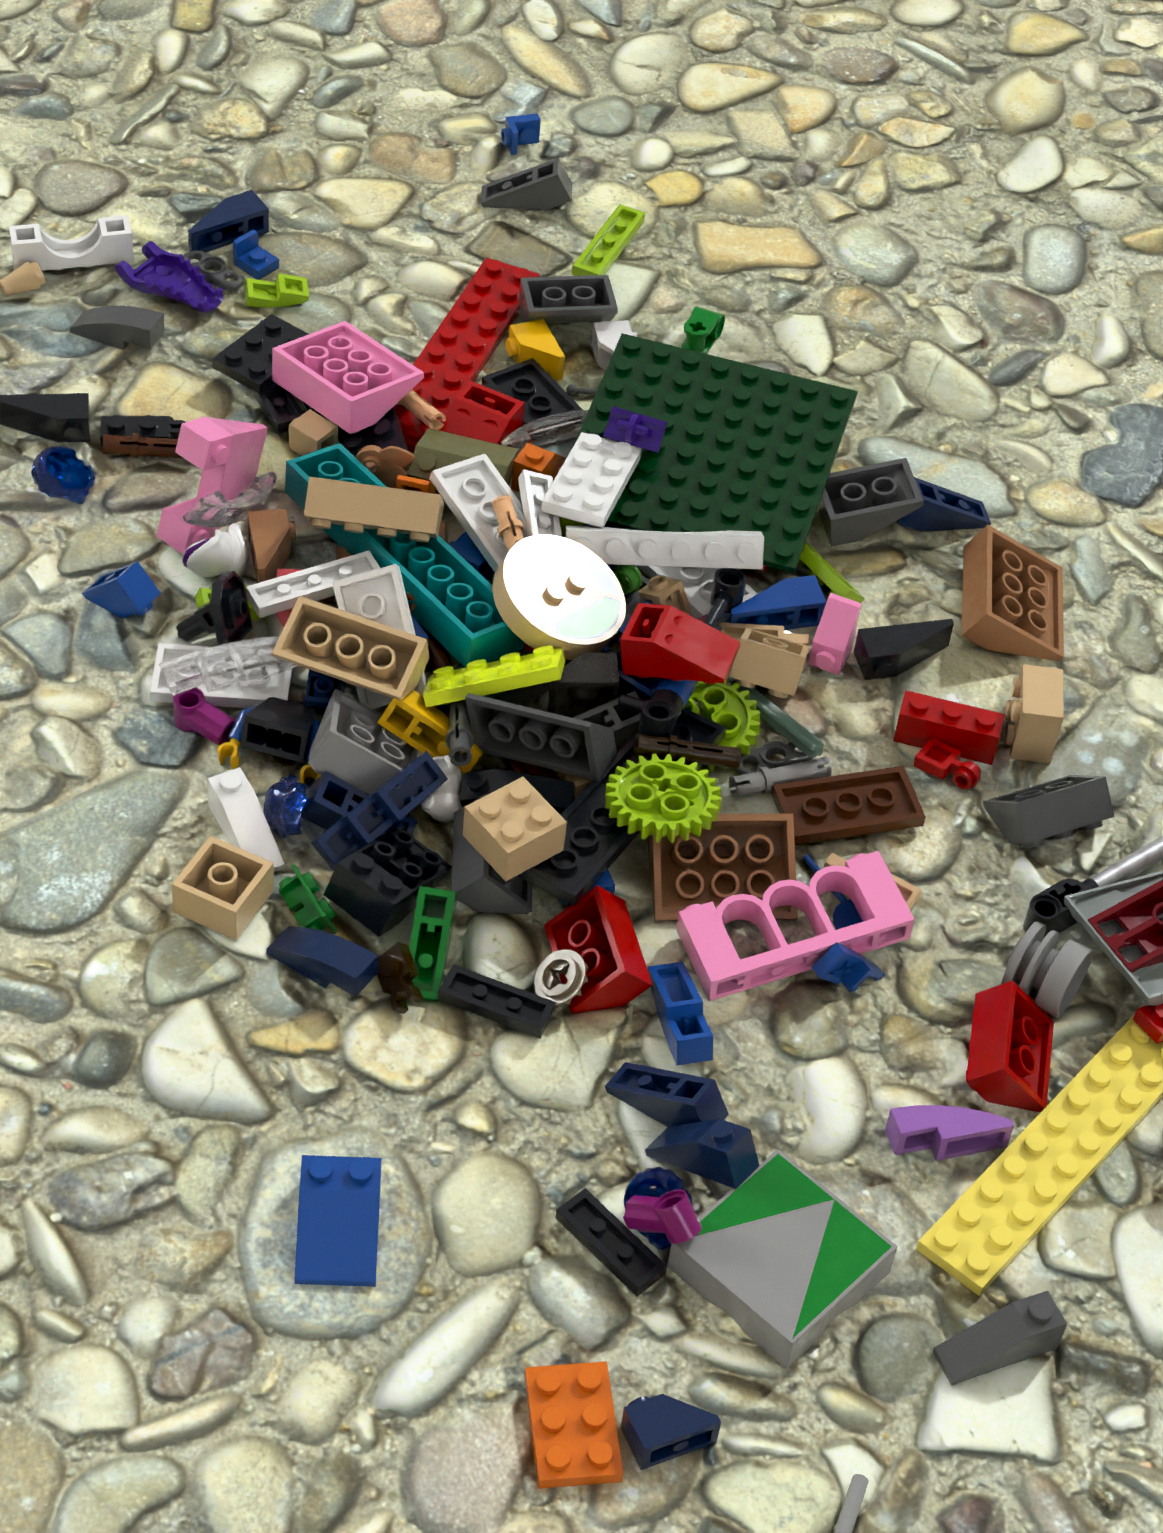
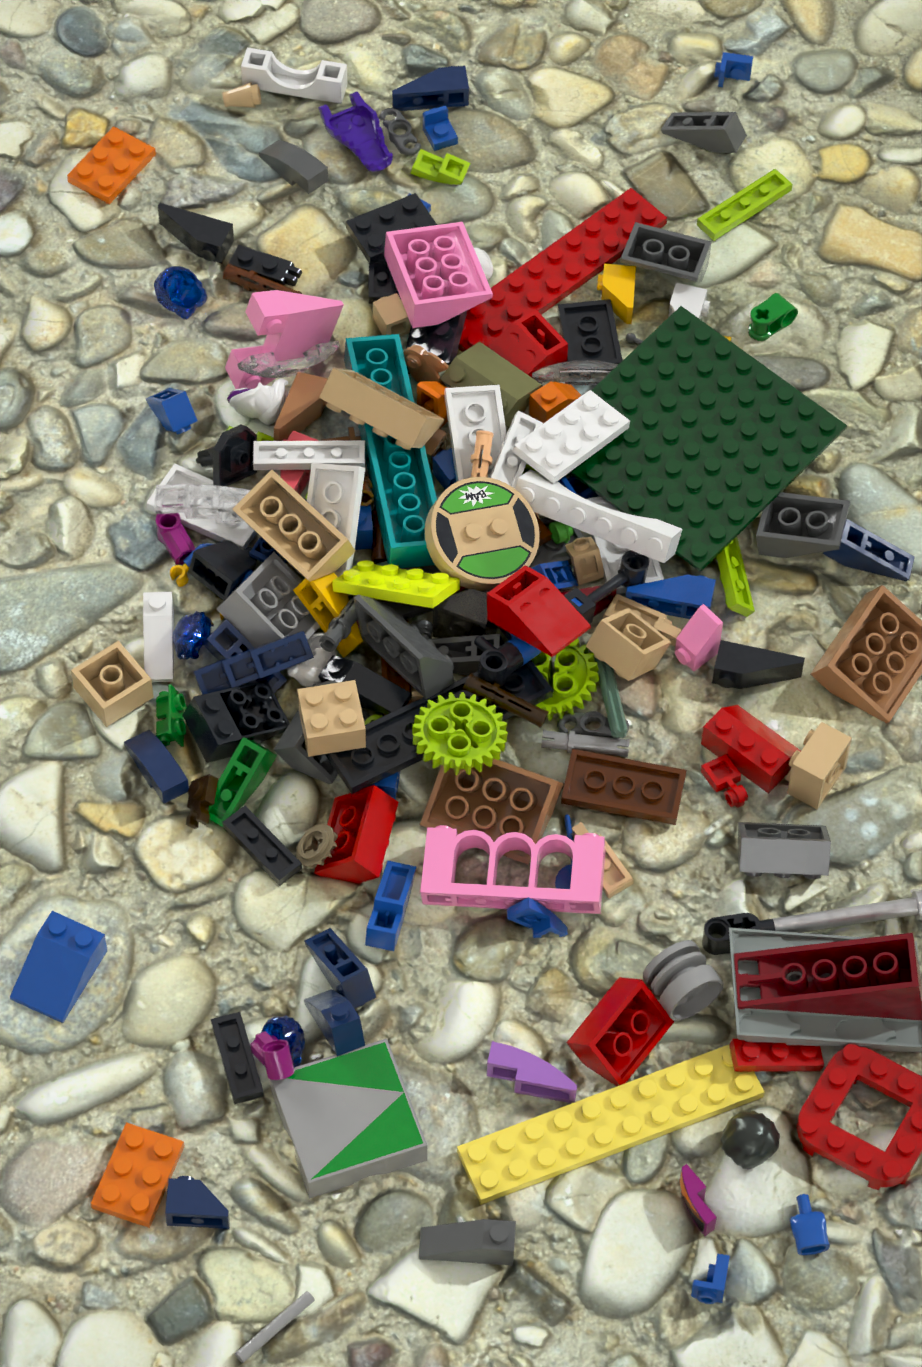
camera: 30 degrees right, 10 degrees up
light nougat pin [397,389,446,430] -> none
dark purple hips [603,406,668,453] -> none

